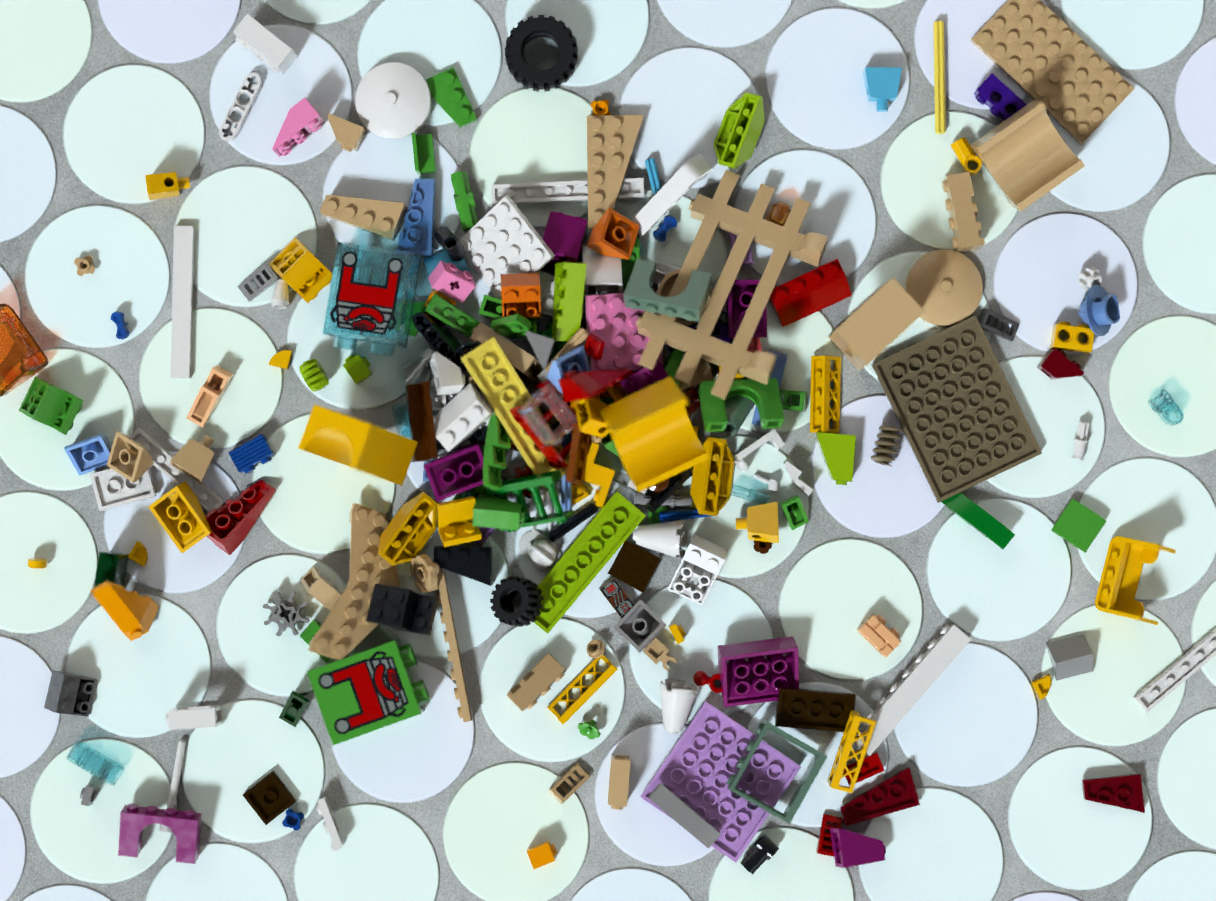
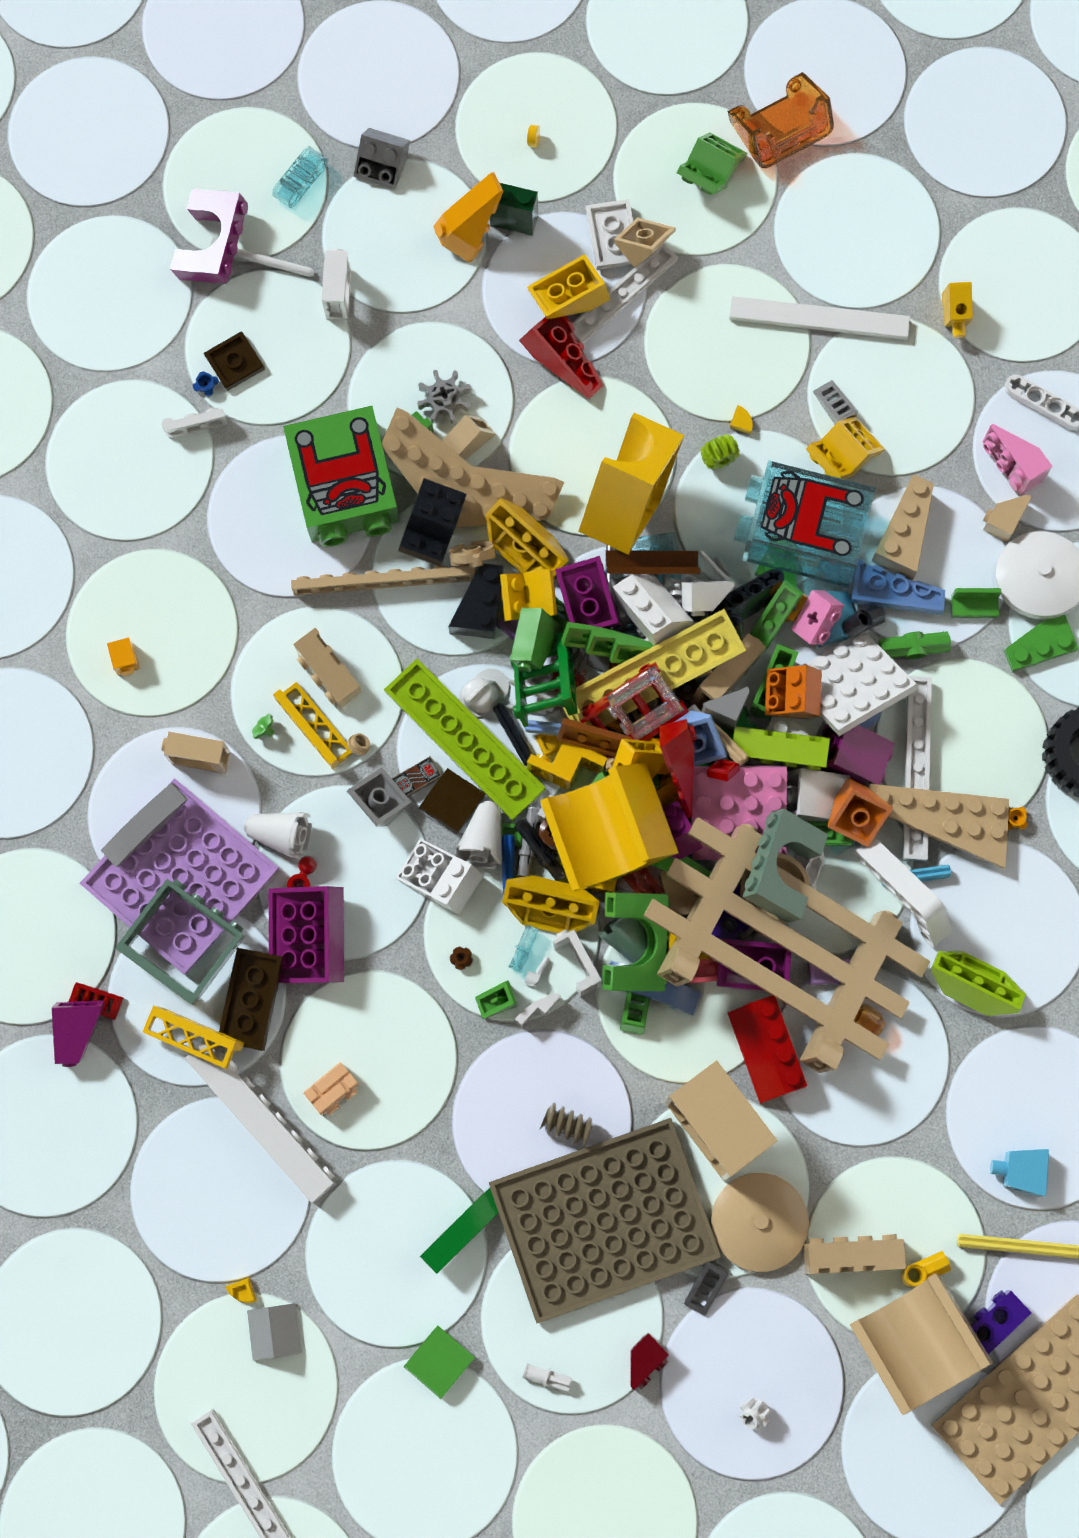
camera: 95 degrees right, 10 degrees down
light blue slope [64,434,111,476] -> none
tan plate [74,255,95,276] -> none
light grey plate [80,784,98,806] -> none
blue piece [110,311,130,340] -> none
yellow tile [128,541,148,567] -> none
tan torso [170,435,215,484] -> none
light nougat slope [186,365,234,428] -> none
blue brick [228,434,275,474] -> none
white cone [270,280,289,309] -> none
dark green slope [279,691,311,727] -> none
lime brick [343,354,373,385] -> none
bright green plate [490,314,538,339] -> none
black tyre [490,576,544,627] -> none
tan slope [548,763,591,804] -> none
tan plate [643,637,677,671] -> none
blue piece [653,215,677,242] -> none
yellow plate [668,623,686,644] -> none
yellow torso [736,502,779,543] -> none
black piece [740,834,779,875] -> none
yellow fence [810,355,841,433] -> none
lime slope [816,432,856,485] -> none
dark red wing [840,767,920,826] -> none
red plate [843,752,885,785] -> none
yellow brick [1050,321,1094,353] -> none
medium blue helmet [1078,285,1120,336] -> none
dark red wing [1082,774,1145,813] -> none
yellow windscreen [1095,536,1176,625] -> none
clear light blue piece [1148,389,1184,426] -> none

